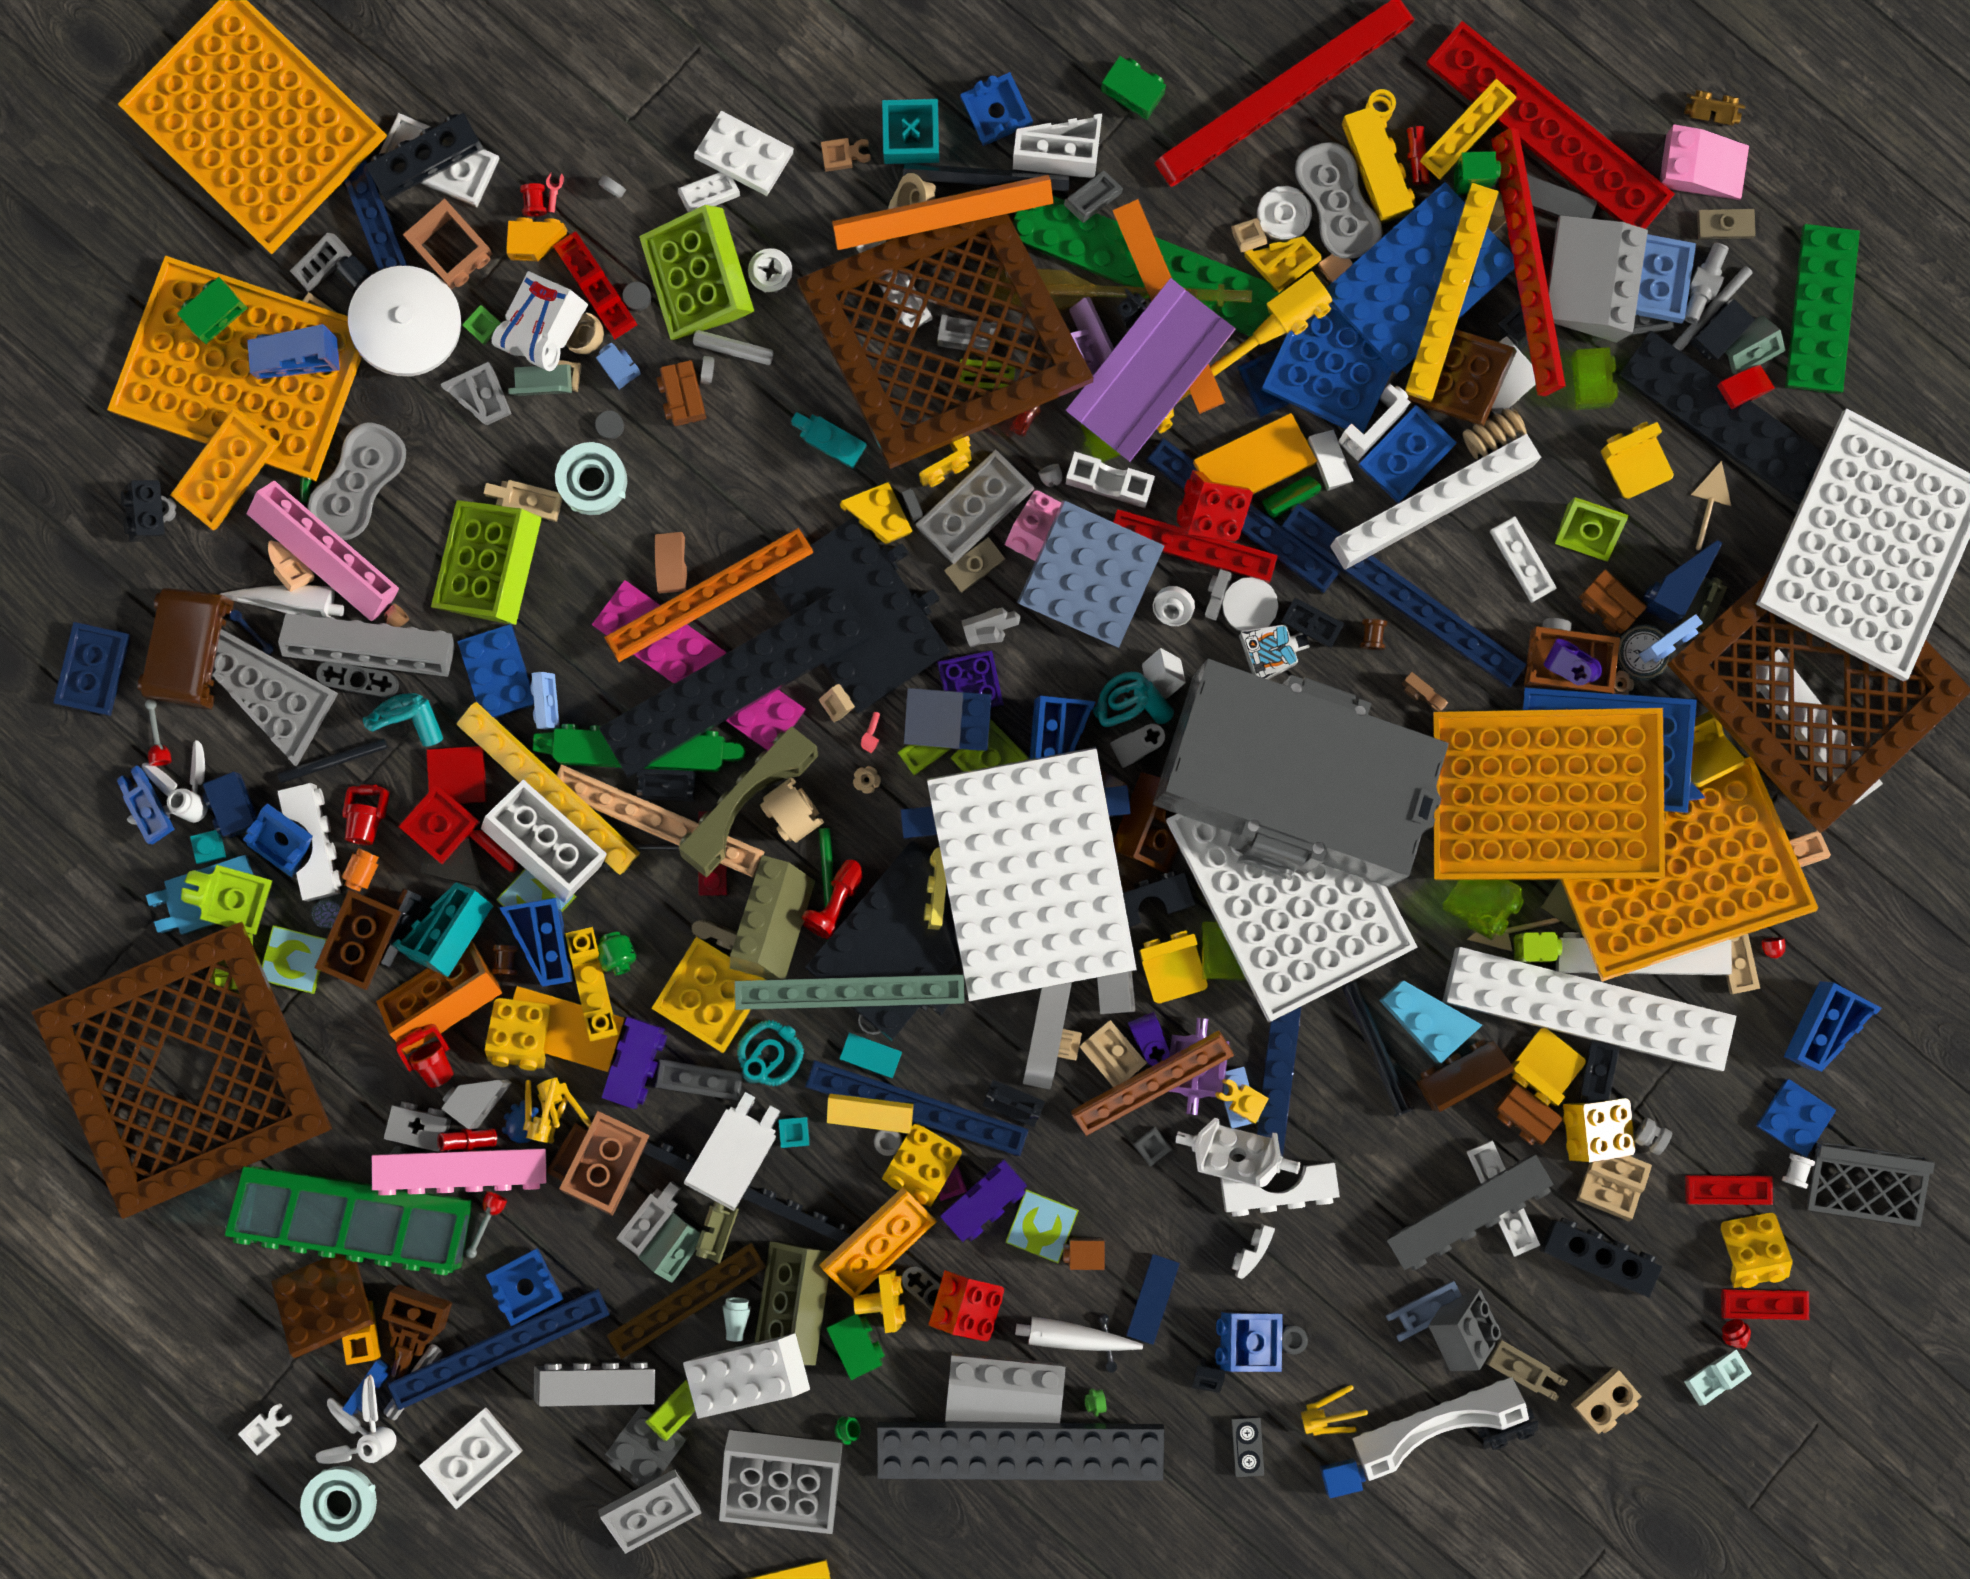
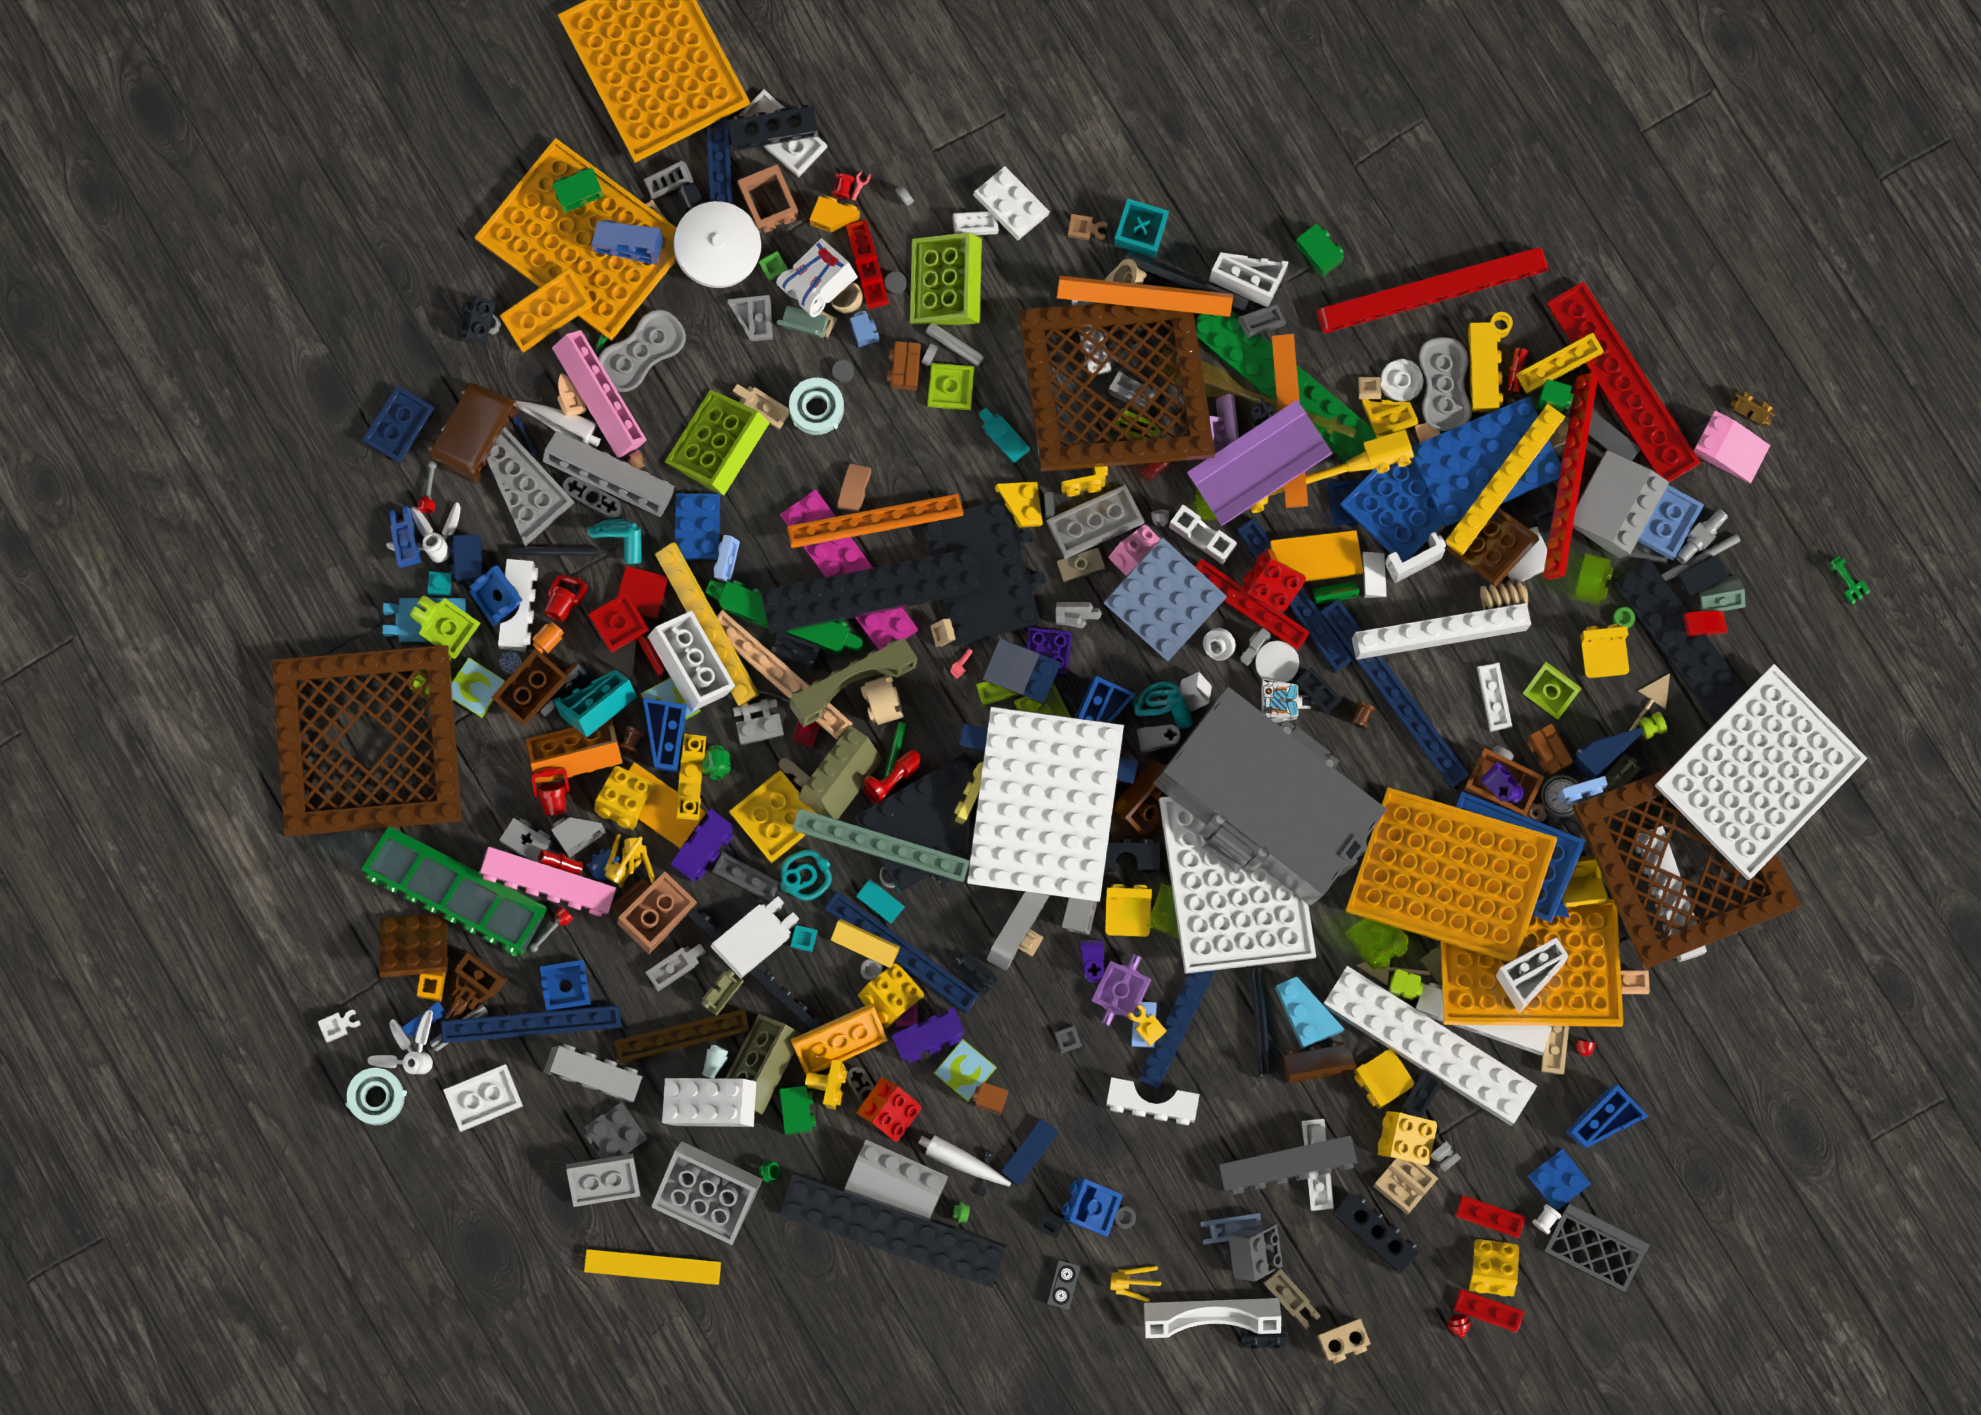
camera: 15 degrees right, 5 degrees down
sand green panel [638,1213,701,1283] -> none
lime tile [645,1380,695,1442] -> none
white gear [748,248,792,293] -> none
tan plate [853,766,881,794] -> none
blue piece [960,72,1033,146] -> none
dark orange tile [1071,1030,1234,1136] -> none
tan plate [1079,1020,1147,1087] -> none
white plate [1175,1118,1300,1188] -> none
white slope [1232,1224,1275,1279] -> none
blue brick [1320,1458,1366,1498] -> none
blue plate [1358,405,1457,503] -> none
medium nougat plate [1401,672,1448,712] -> none
dark orange brick [1494,1083,1563,1145] -> none
light aqua slope [1684,1350,1752,1406] -> none
dark tan plate [1697,209,1756,239] -> none
green plate [1785,224,1860,394] -> none
none -> light grey plate [733,699,784,745]
none -> lime tile [927,363,974,411]
none -> white wedge [1496,938,1568,1014]
none -> bright green tile [1612,607,1635,629]
none -> lime wheel [1638,712,1667,740]
none -> green hinge [1829,556,1870,605]

